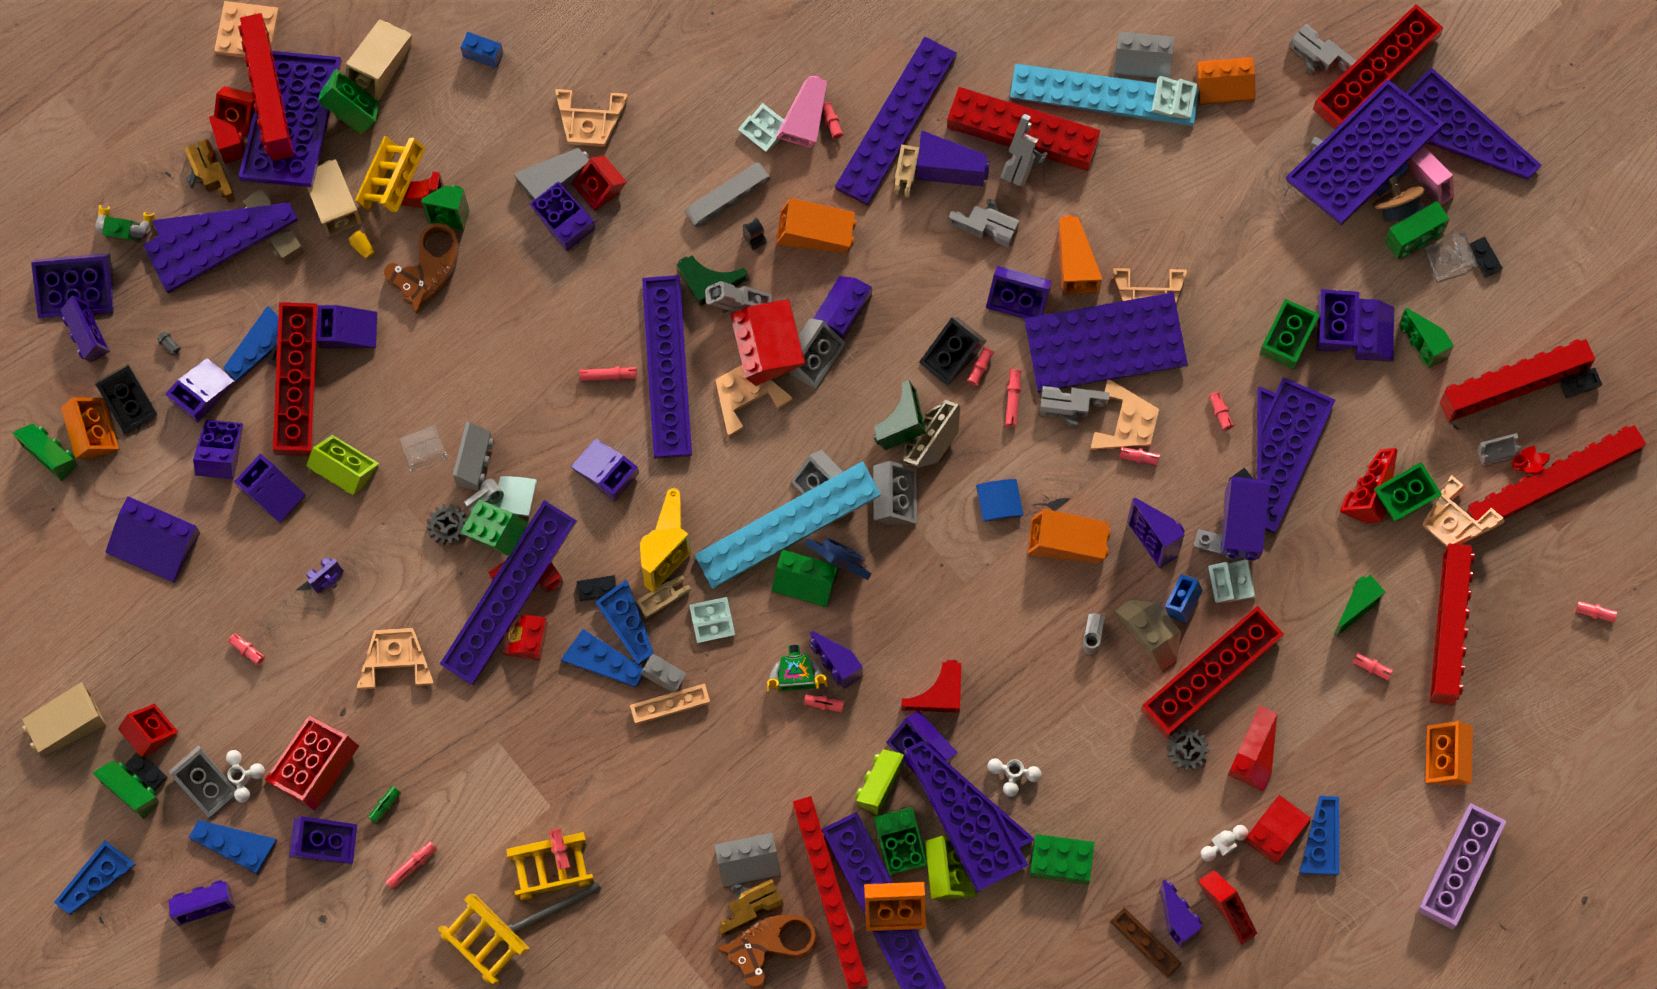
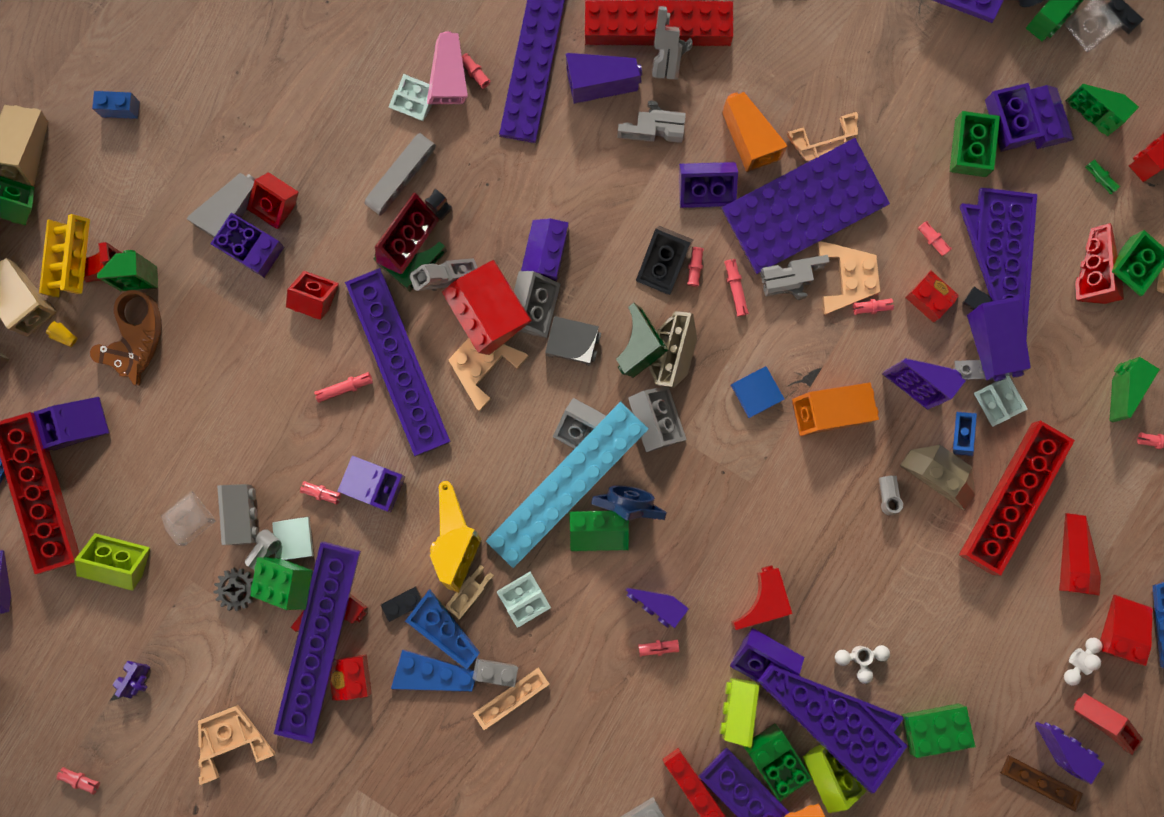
camera: 20 degrees left, 10 degrees up
dark purple slope [234,454,306,523] -> none
light nougat wing [555,89,628,147] -> none
torso [767,645,828,692] -> none
orange slope [776,198,856,253] -> none
tan hinge [893,145,919,197] -> none
dark grey gear [1166,728,1210,771] -> none
none -> red slope [286,271,339,320]
none -> coral pin [300,481,341,505]
none -> dark red slope [375,193,439,274]
none -> dark grey panel [545,316,601,366]
none -> red slope [905,270,959,323]
none -> green pin [1085,159,1120,195]

